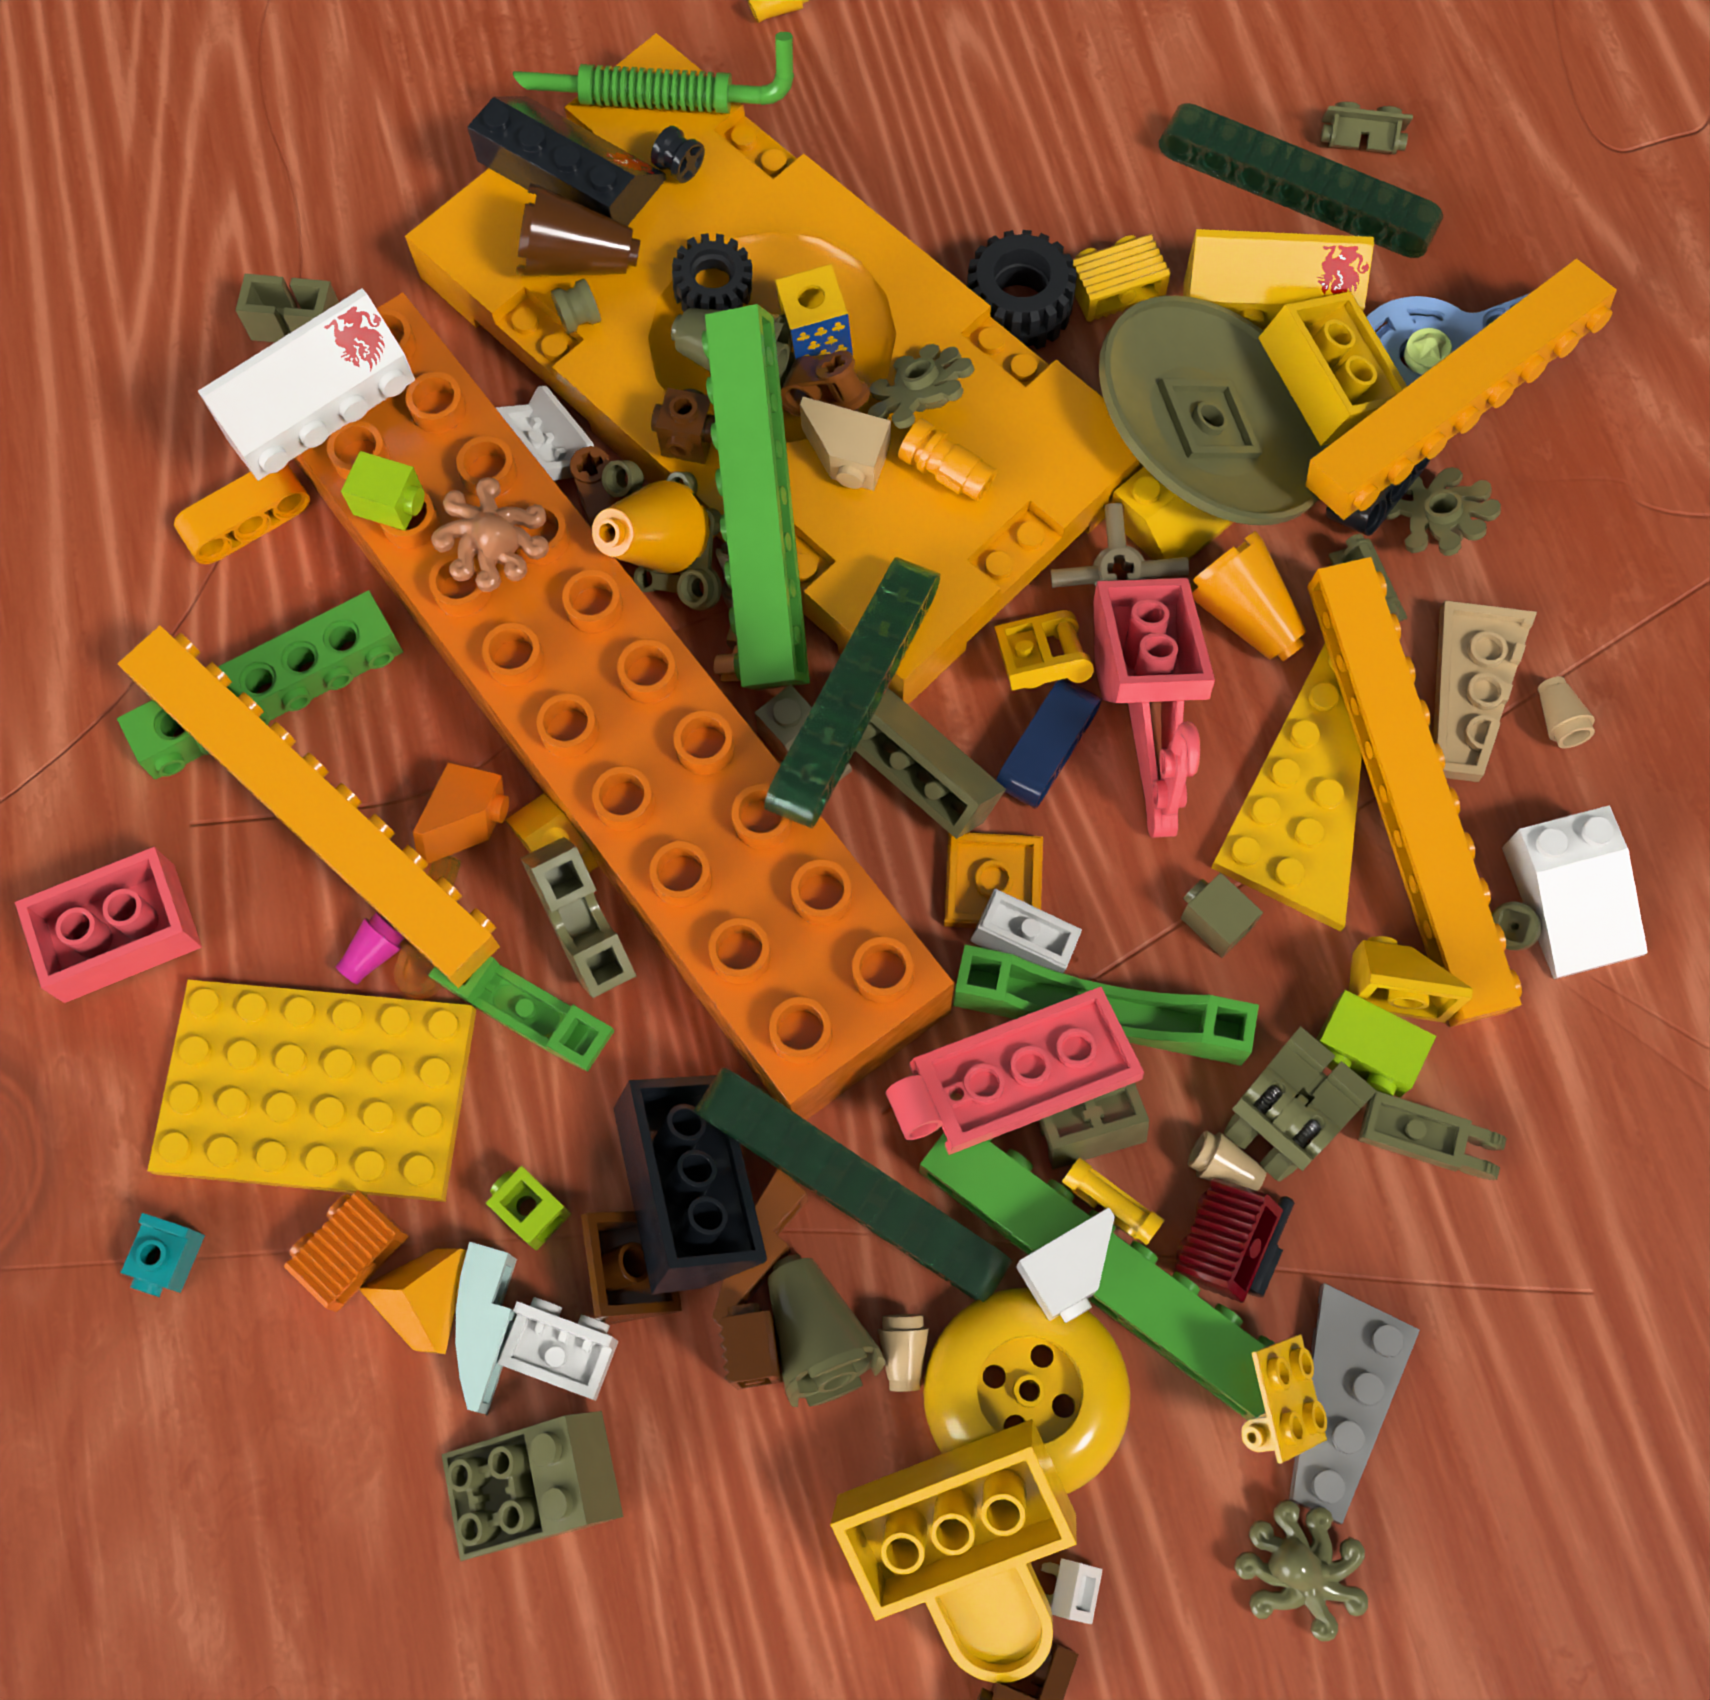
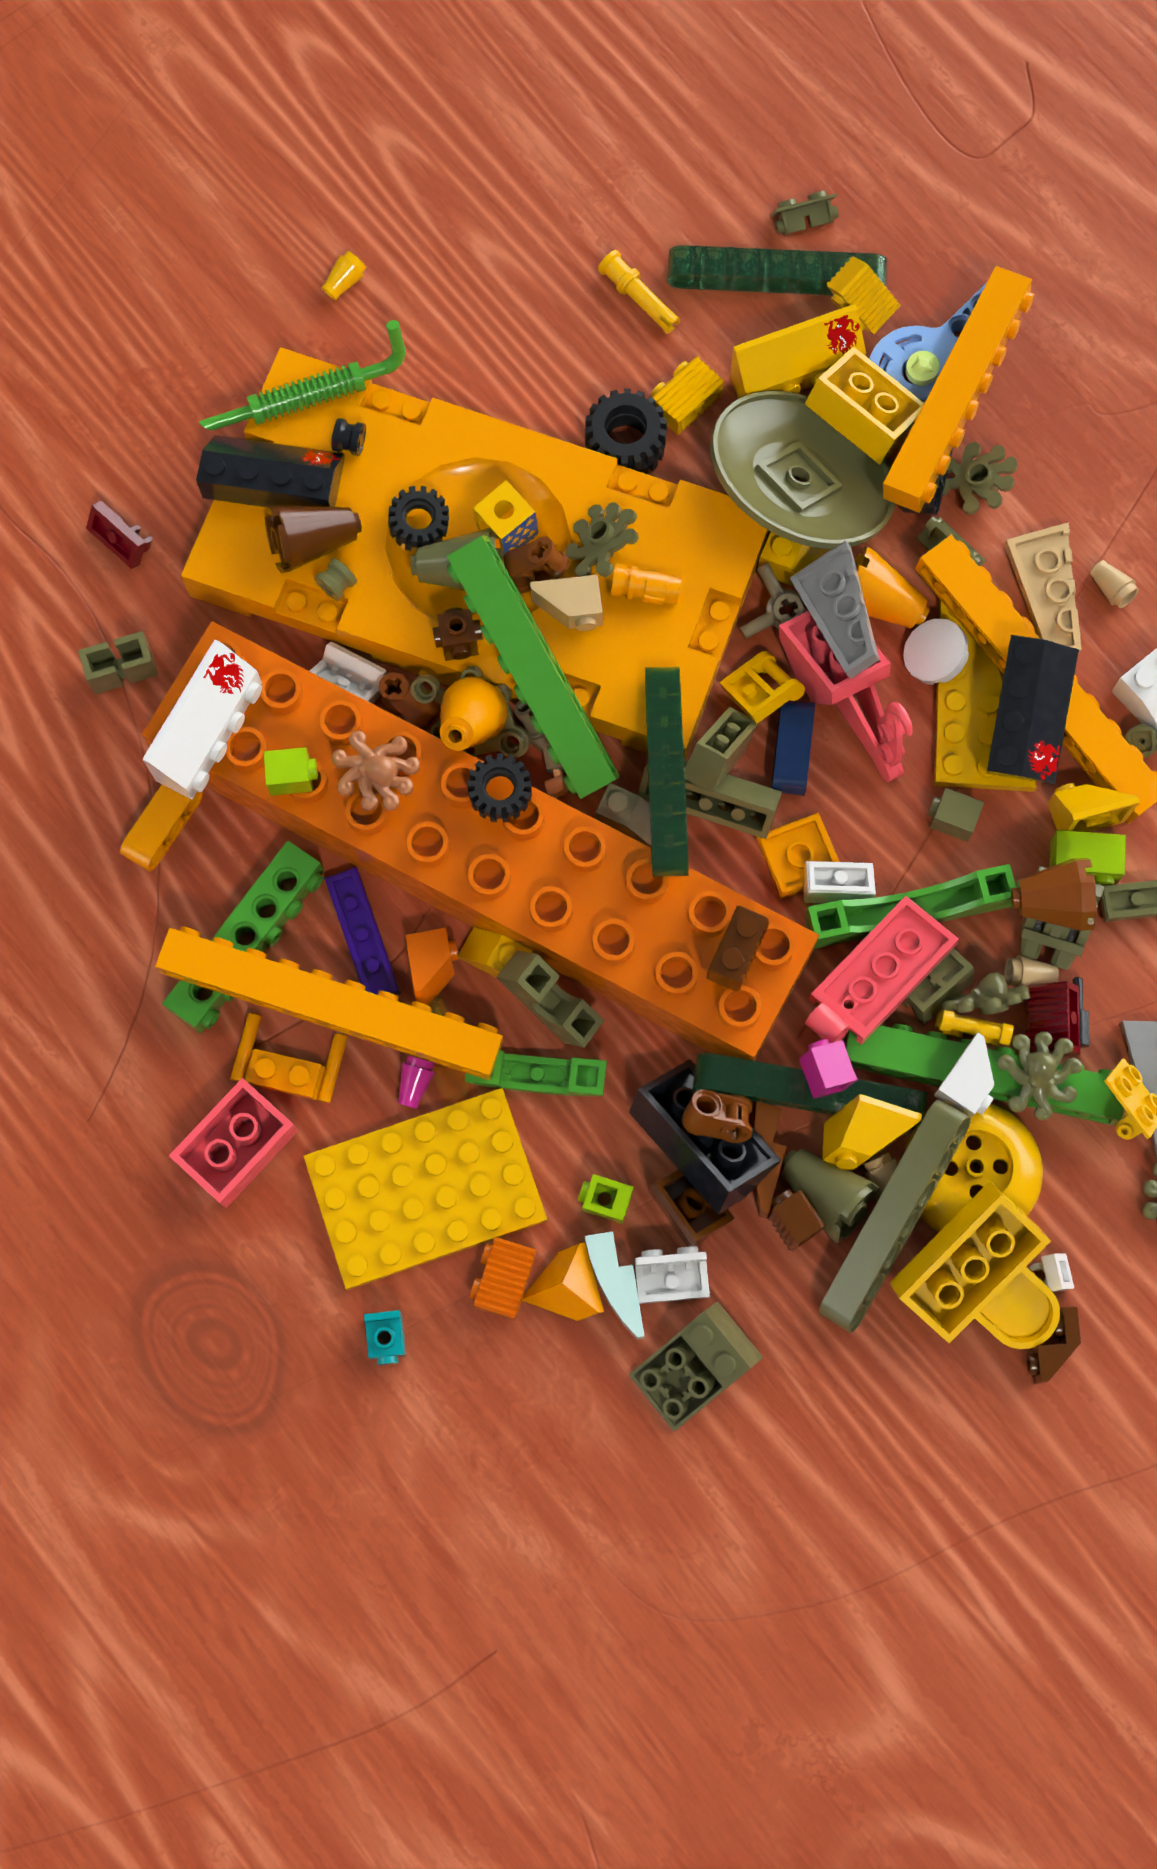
camera: 25 degrees left, 5 degrees up
none -> dark red plate [86,501,153,569]
none -> light orange plate [230,1013,348,1104]
none -> dark purple tile [324,867,401,996]
none -> black tyre [467,754,532,823]
none -> yellow pin [598,250,680,334]
none -> olive brick [682,707,759,793]
none -> dark orange piece [682,1089,752,1143]
none -> reddish brown brick [706,905,769,992]
none -> light grey wing [790,540,879,679]
none -> brick [799,1039,857,1099]
none -> olive beam [819,1100,971,1333]
none -> yellow slope [822,1094,922,1170]
none -> yellow brick [827,256,901,335]
none -> white tile [903,618,969,685]
none -> olive animal [942,972,1030,1014]
none -> black slope [987,635,1079,785]
none -> olive animal [997,1032,1082,1121]
none -> dark orange cone [1011,858,1097,931]

